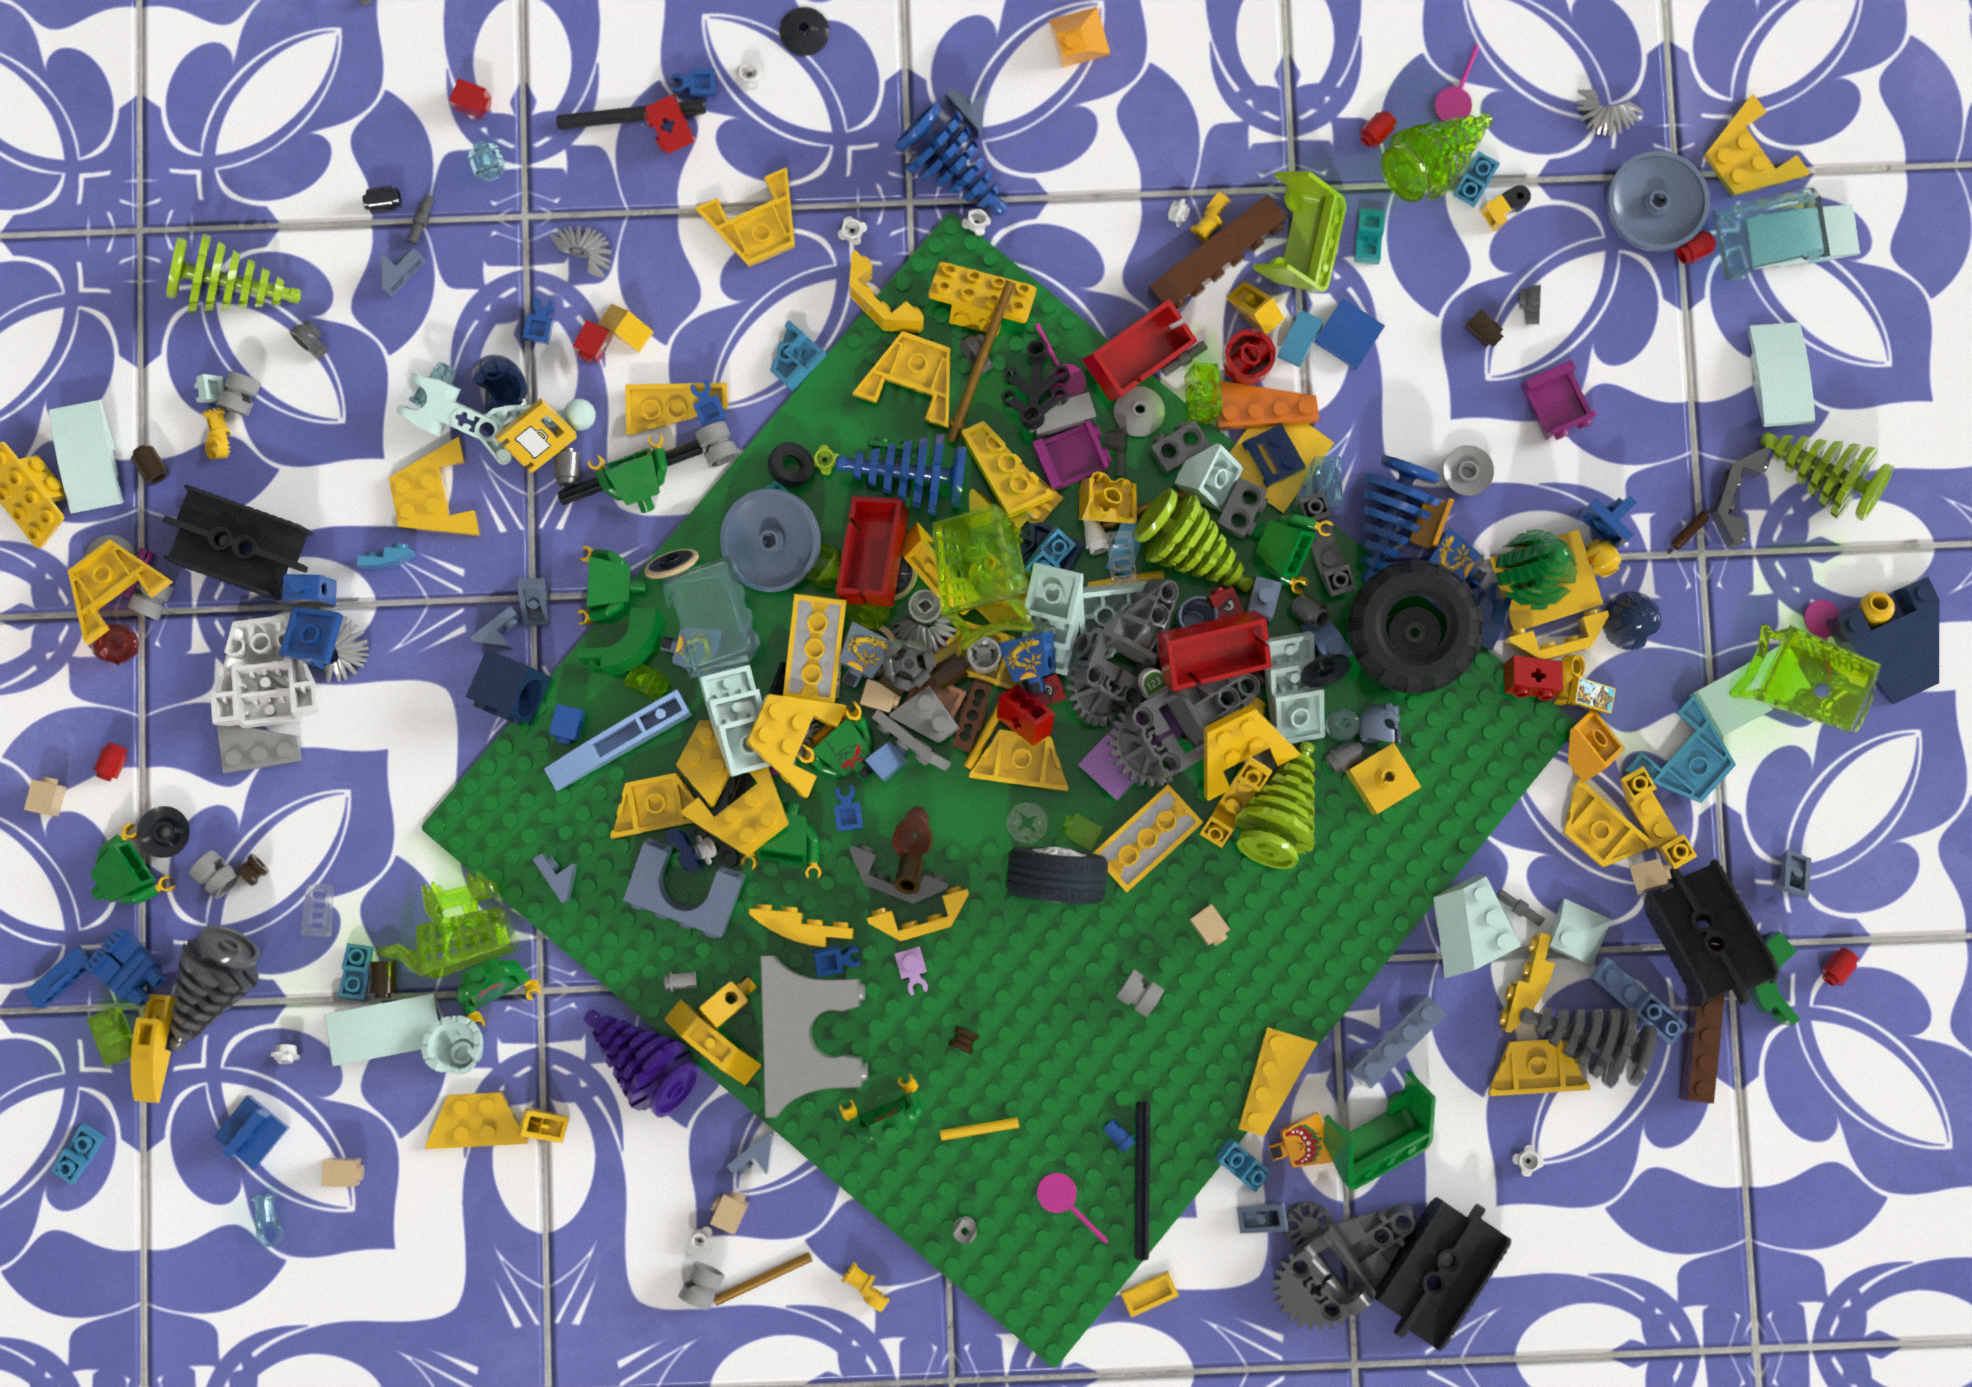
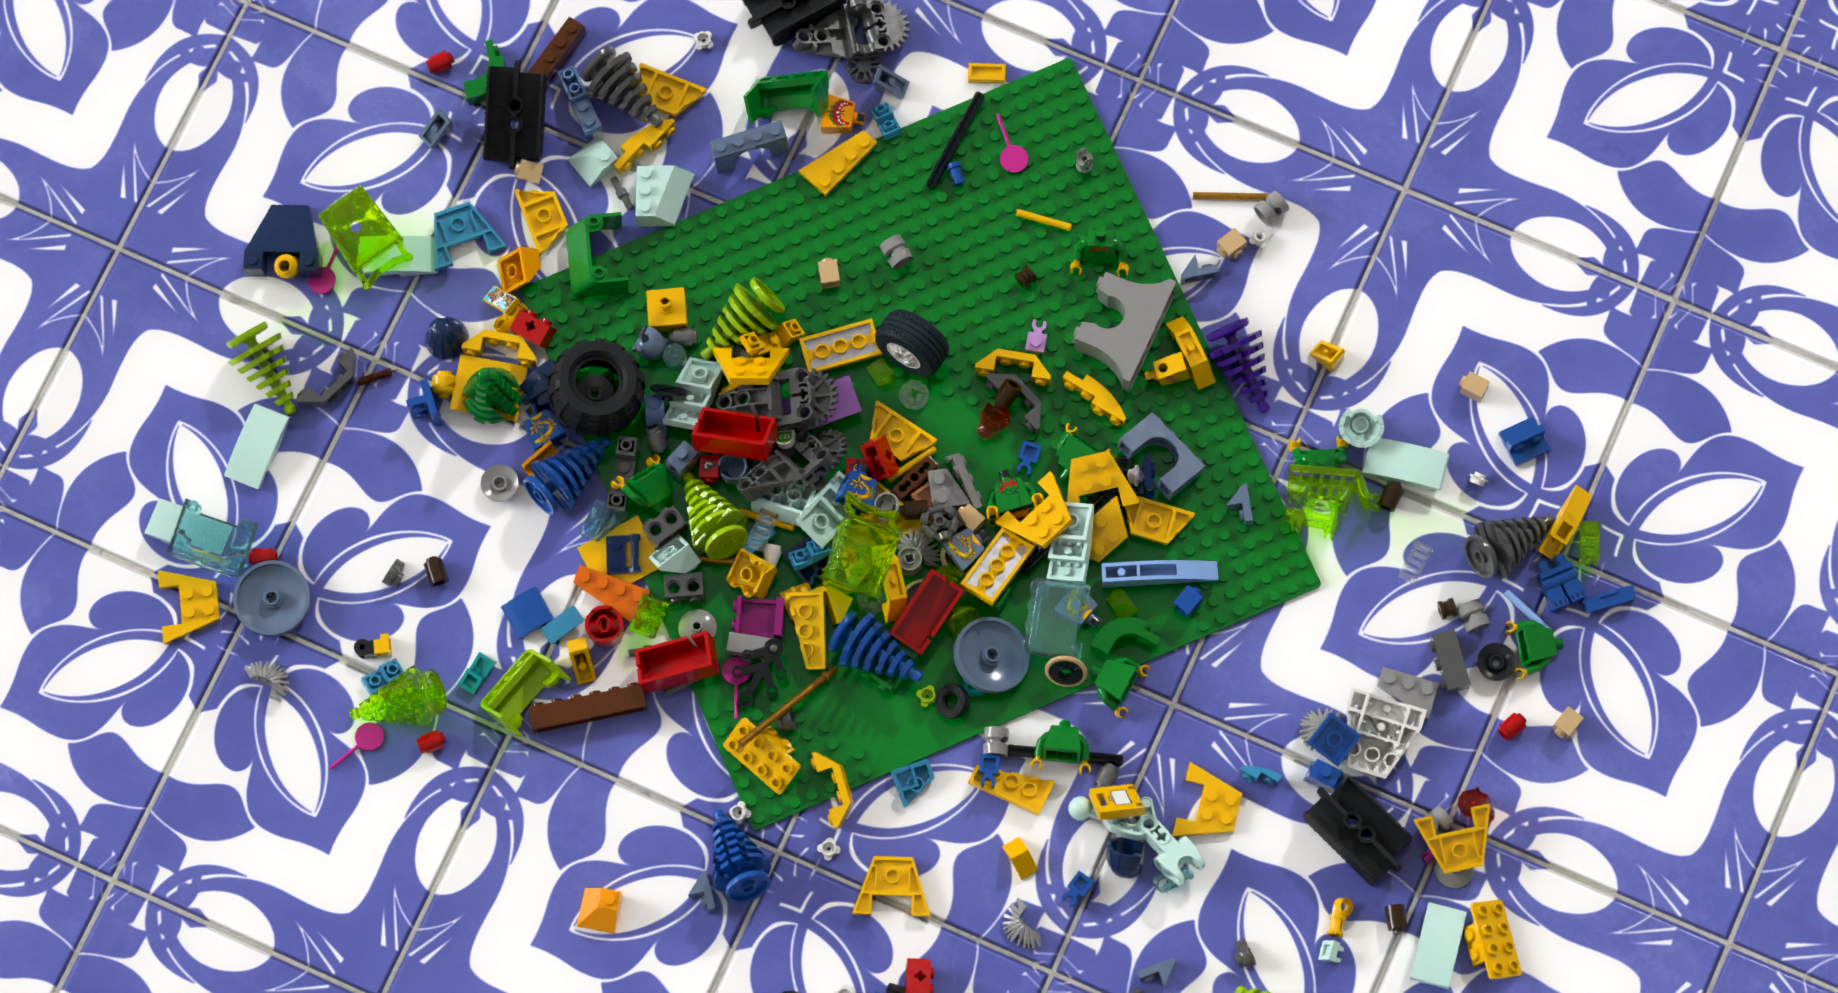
camera: 145 degrees left, 10 degrees down
dark azure slope [50,1123,106,1185] -> none
light grey wheel [216,371,261,417] -> none
clear light blue connector [251,1193,284,1247] -> none
dark azure slope [338,943,374,1002] -> none
yellow wing [425,1092,528,1149] -> none
dark blue brick [466,649,552,726] -> none
sand blue slope [469,606,521,649] -> none
sand blue slope [517,578,550,625] -> none
red brick [573,320,613,363] -> none
light grey pin [664,971,697,992] -> none
blue plate [813,945,861,977] -> none
yellow connector [841,1261,890,1312] -> none
yellow wing [852,331,950,429] -> none
medium blue slope [865,741,907,783] -> none
clear smoke bar [1105,427,1128,476] -> none
white plate [1168,198,1189,227] -> none
yellow connector [1190,191,1231,243] -> none
magenta panel [1521,360,1598,440] -> none
yellow slope [1620,766,1697,869] -> none
none -> green windscreen [566,212,629,297]
none -> dark grey brick [1429,629,1471,694]
none -> light blue bar [1504,589,1552,629]

